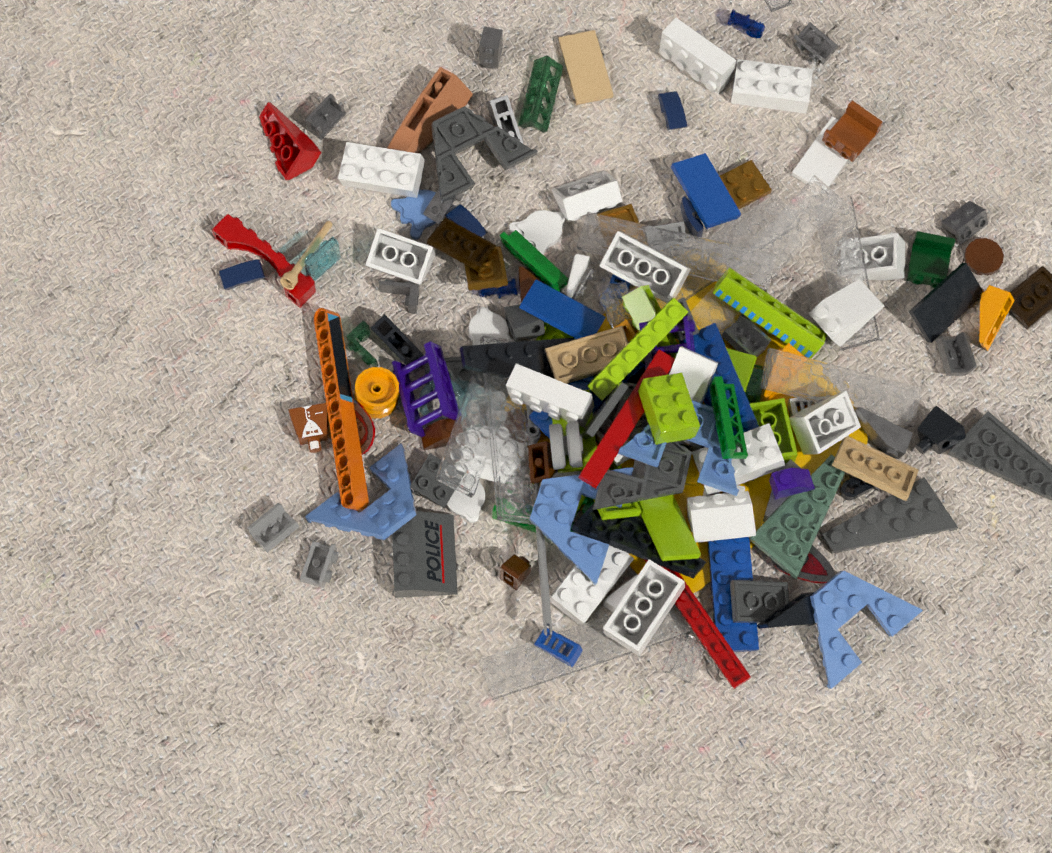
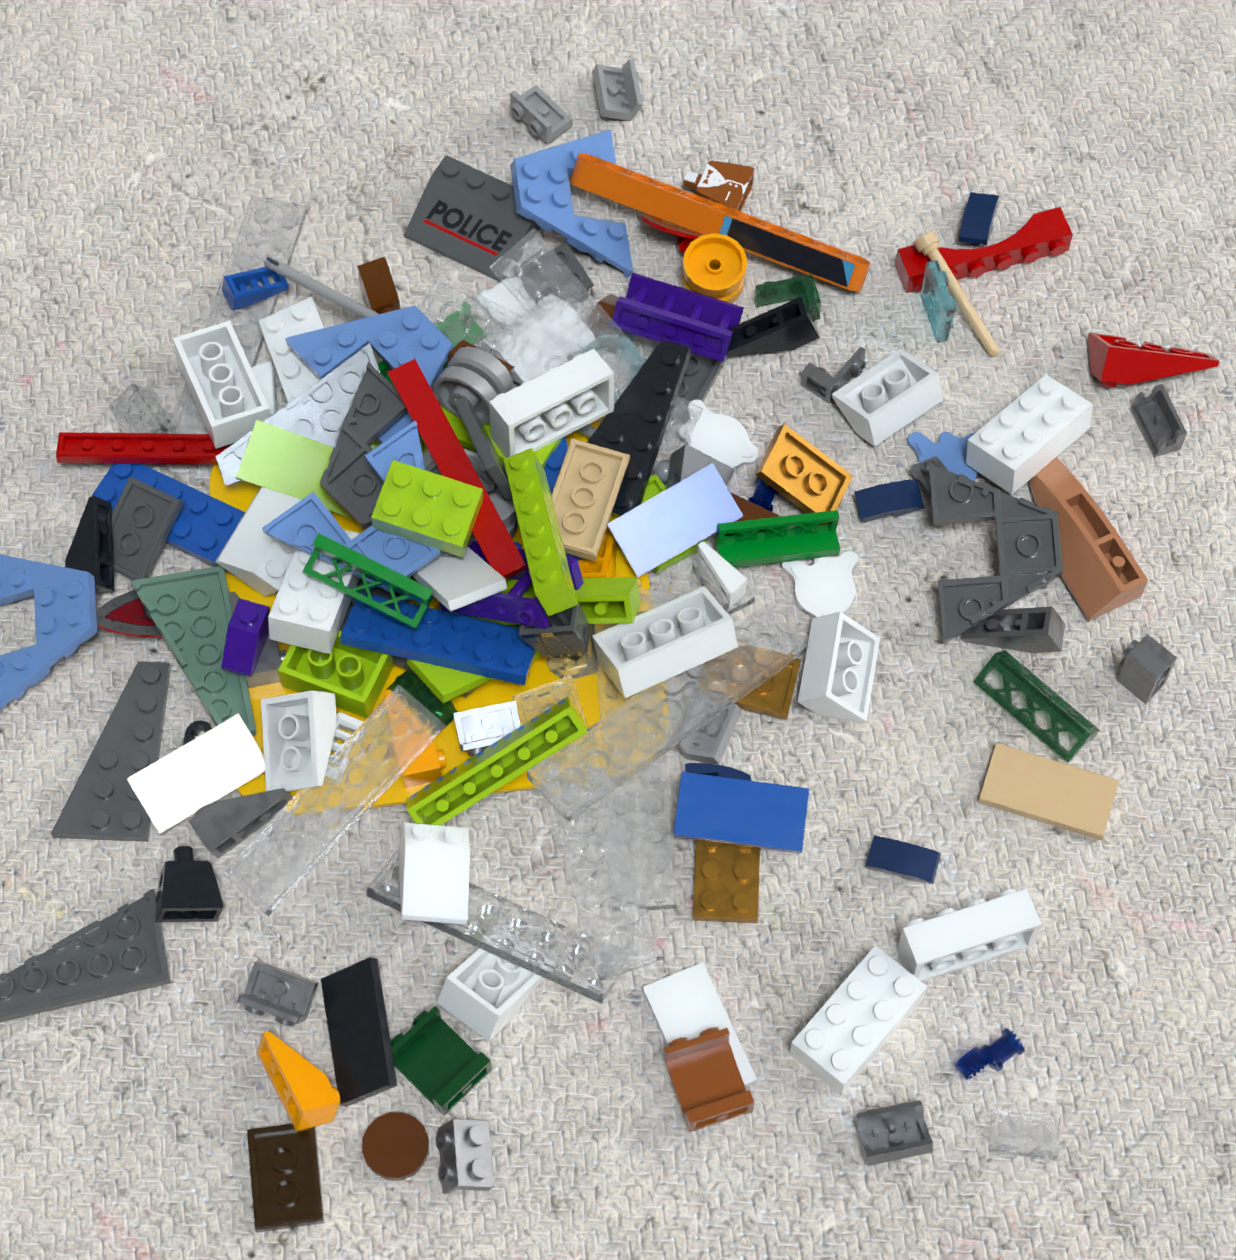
camera: 125 degrees right, 5 degrees down
dark brown tile [427,218,496,271] -> none

